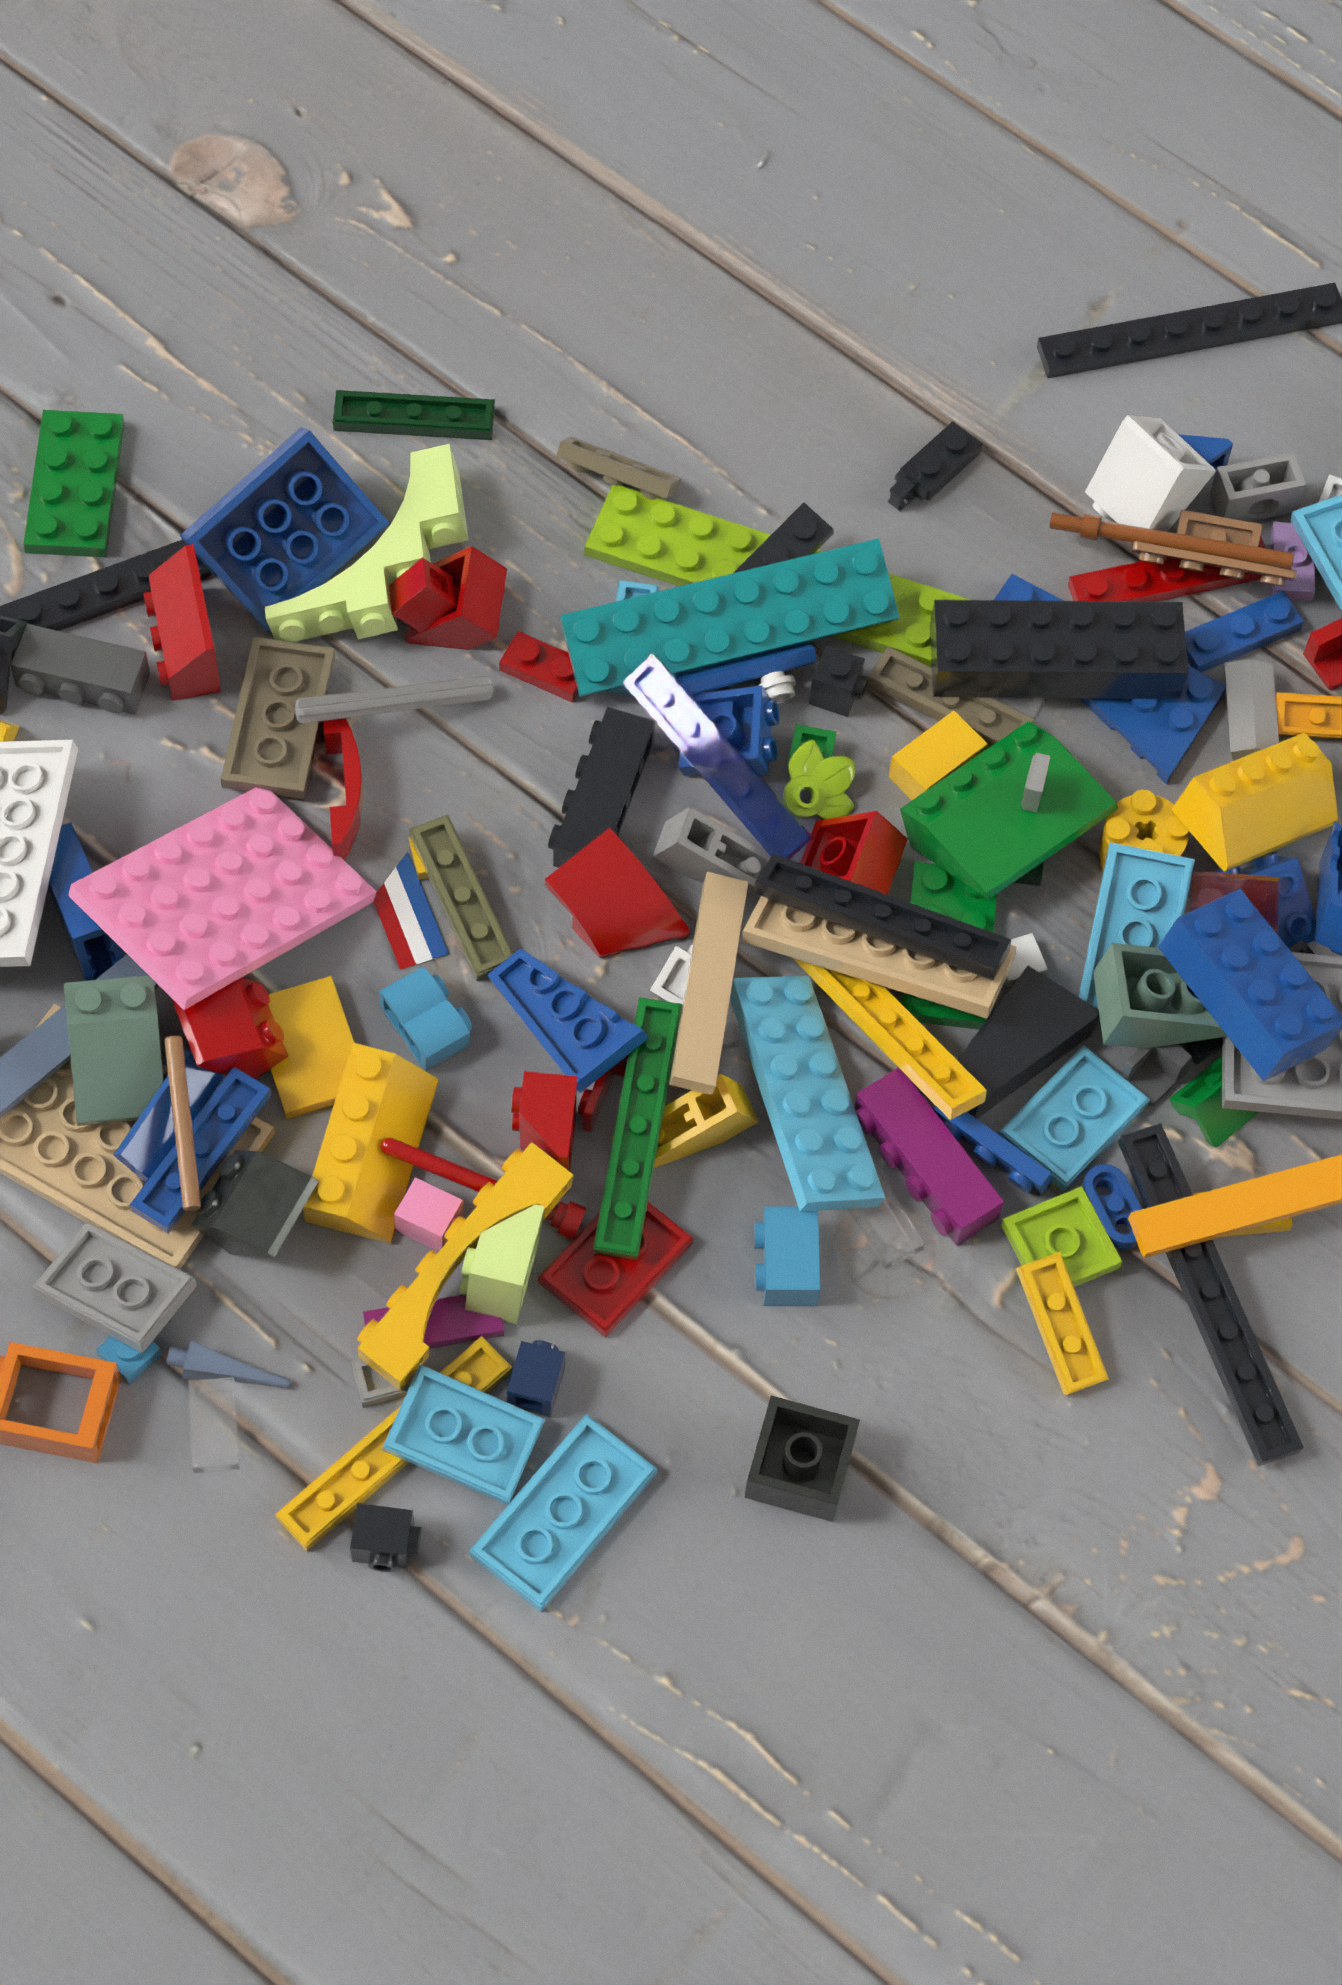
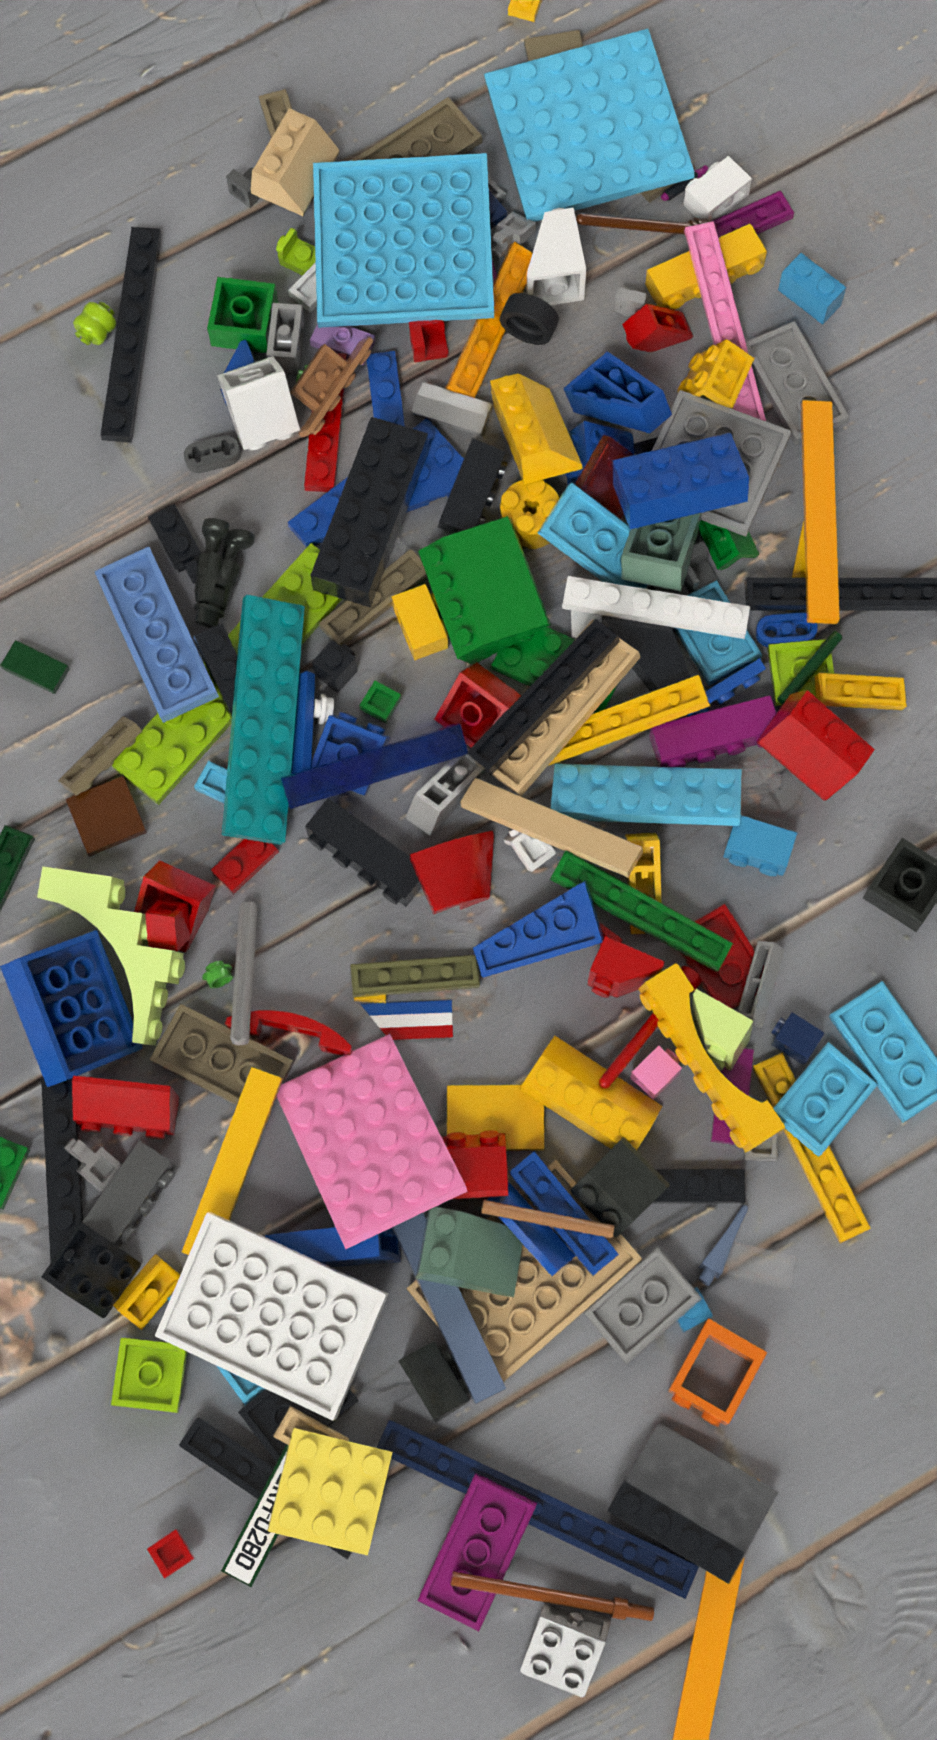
camera: 65 degrees left, 10 degrees up
black brick [350,1503,422,1572] -> none
dark azure brick [379,966,473,1071] -> none
lime plate [783,740,855,819] -> none
light grey tile [1021,753,1050,813] -> none
dark orange bar [1050,512,1295,570] -> none
none -> dark green tile [0,640,70,694]
none -> light grey plate [64,1138,122,1192]
none -> reddish brown tile [65,776,147,857]
none -> lime piece [73,302,116,345]
none -> medium blue plate [94,546,219,723]
none -> yellow tile [182,1067,283,1255]
none -> dark grey beam [184,435,241,473]
none -> pearl dark grey piece [194,518,255,628]
none -> bright green plate [202,961,233,988]
none -> green brick [207,277,279,353]
none -> black brick [438,438,508,534]
none -> white plate [562,576,750,639]
none -> black plate [652,1169,746,1204]
none -> light grey piece [738,941,785,1029]
none -> red slope [757,690,875,801]
none -> dark green bar [777,631,843,705]

